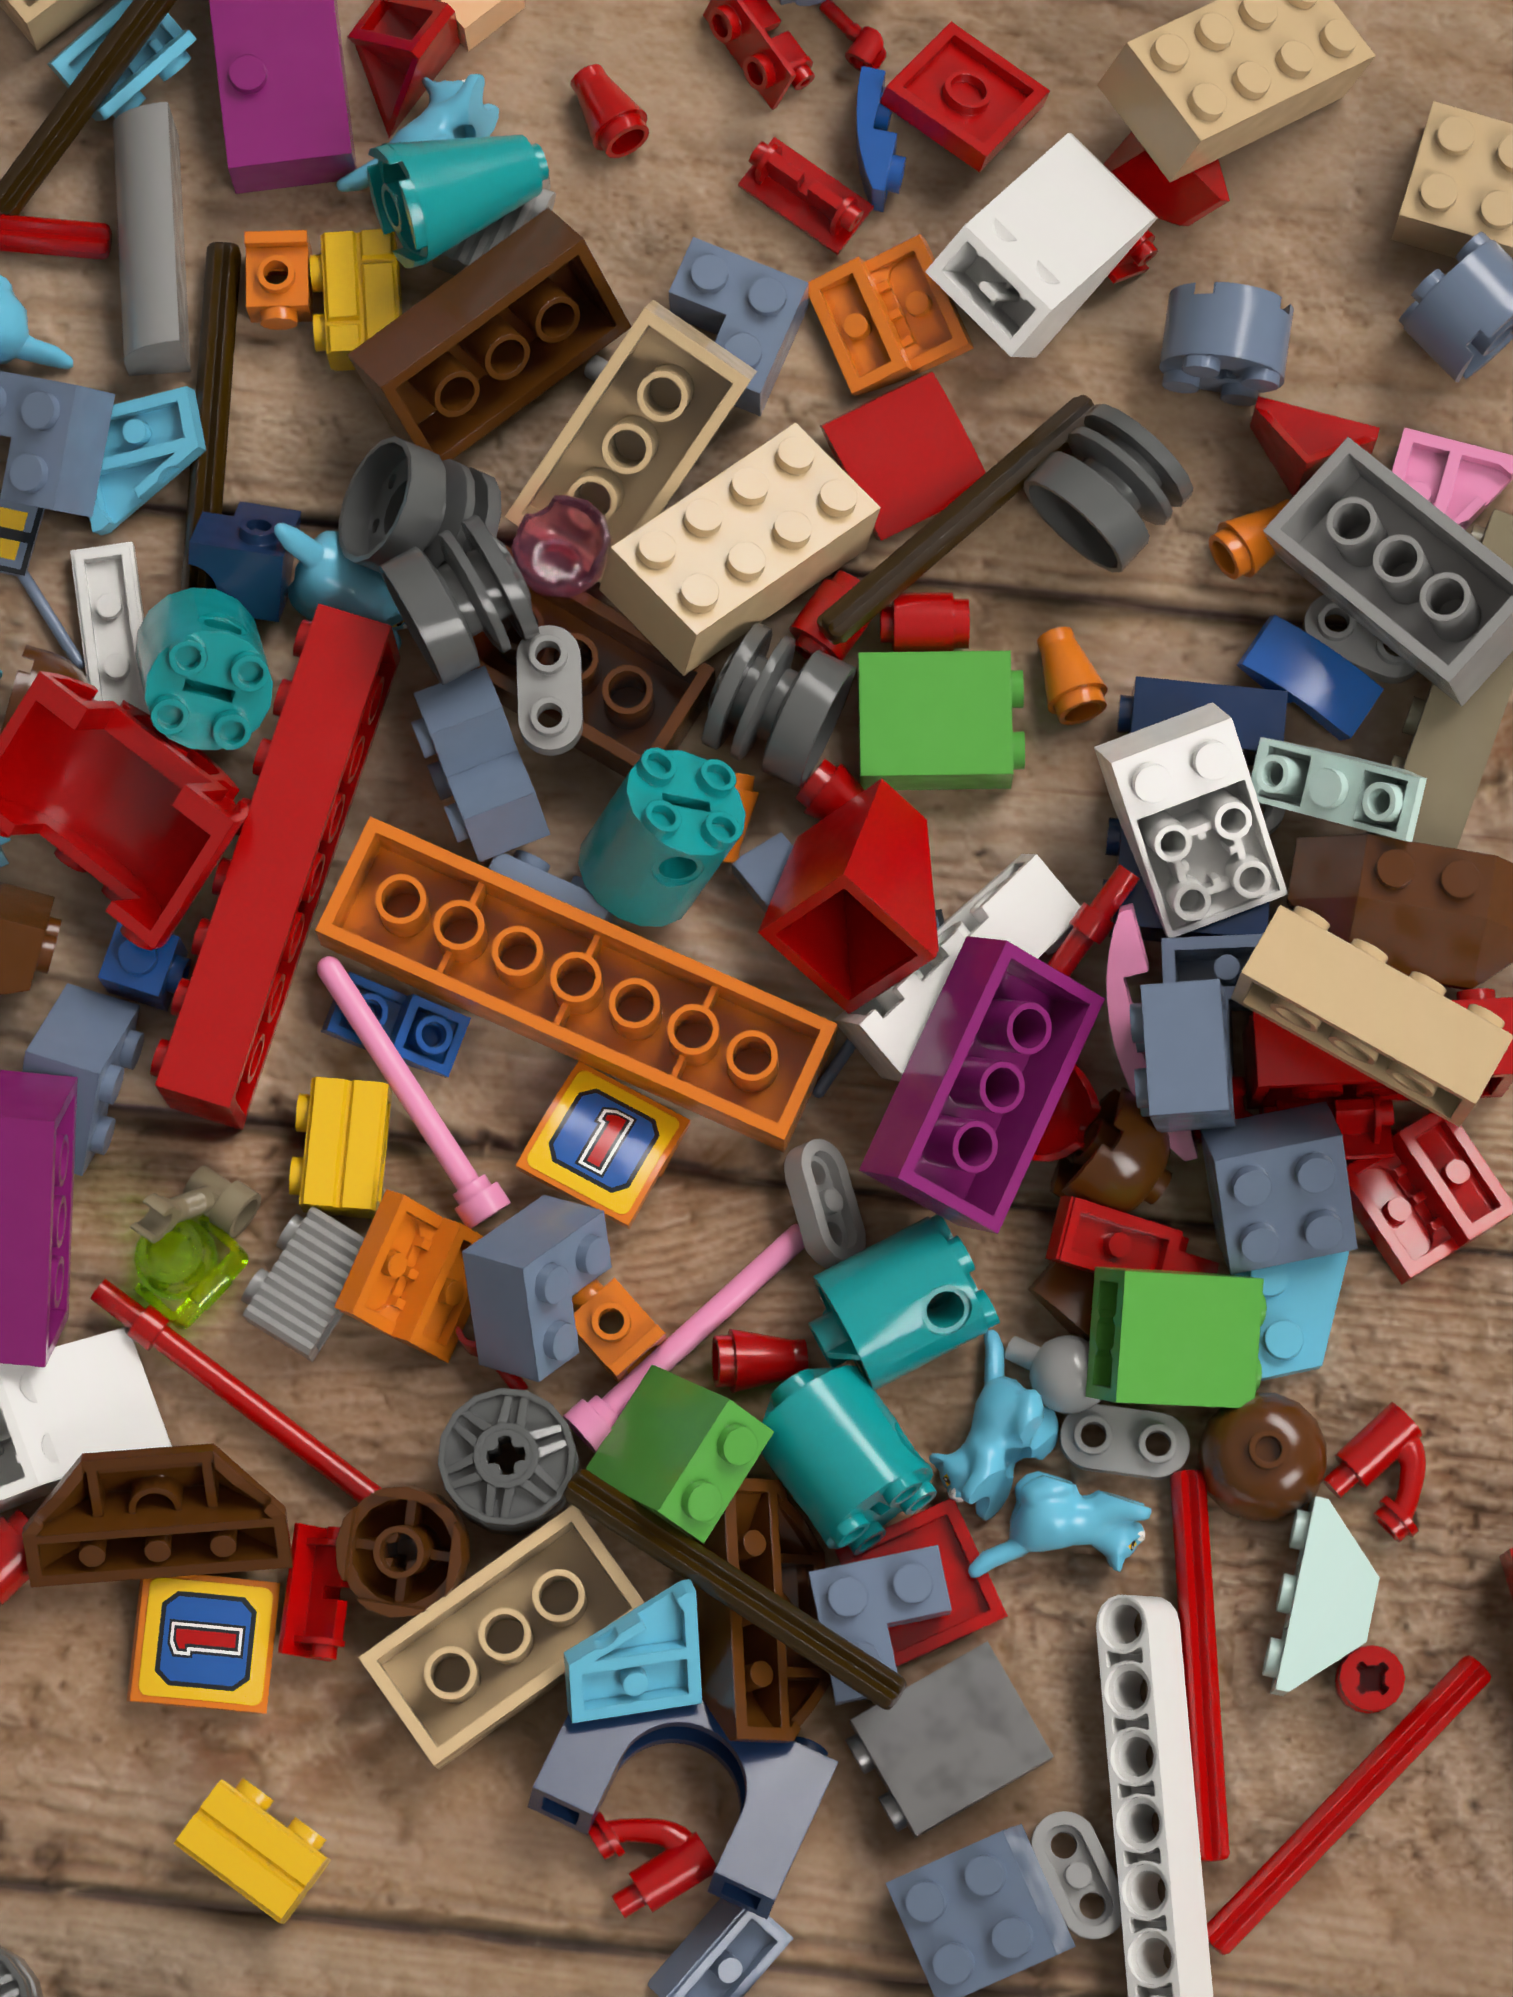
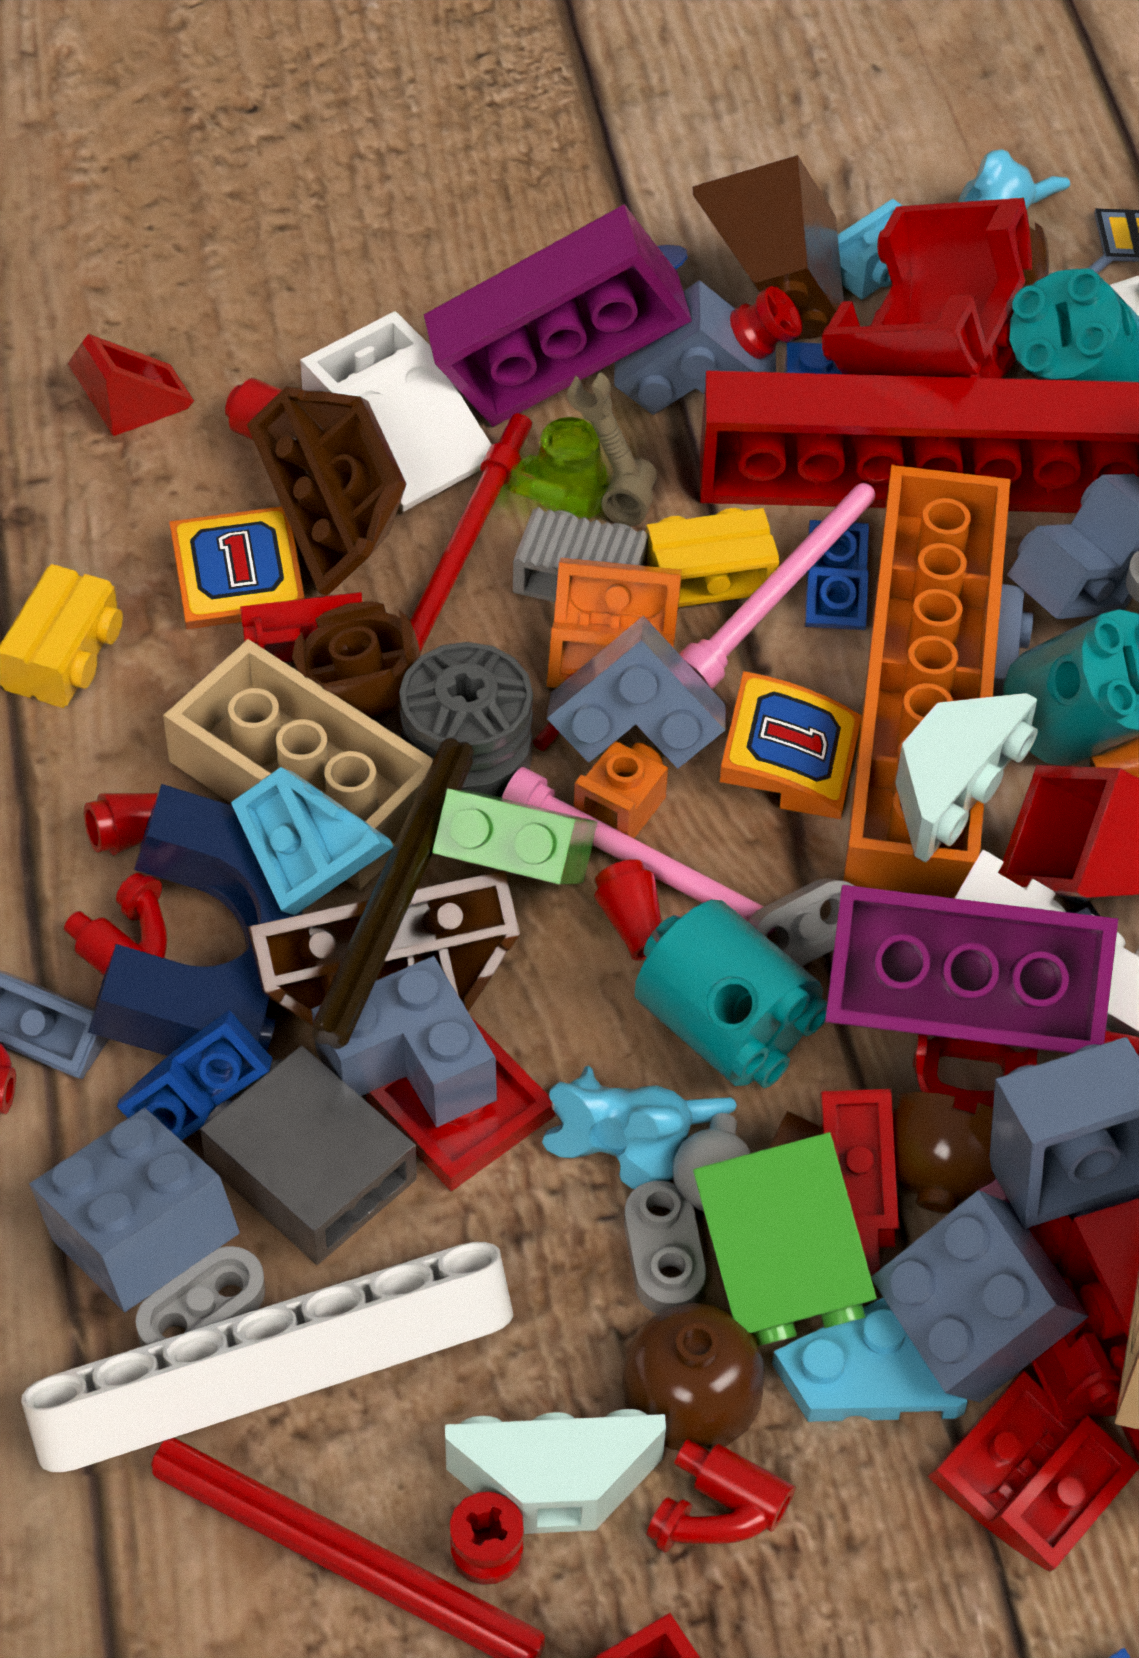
camera: 70 degrees right, 25 degrees down
teal cylinder [761,1365,937,1555] -> none
medium azure animal [968,1471,1152,1578] -> none
red axle [1170,1470,1230,1862] -> none
none -> red cone [84,793,158,855]
none -> blue slope [117,1010,273,1141]
none -> red wheel [730,286,803,360]
none -> light aqua slope [895,693,1038,863]

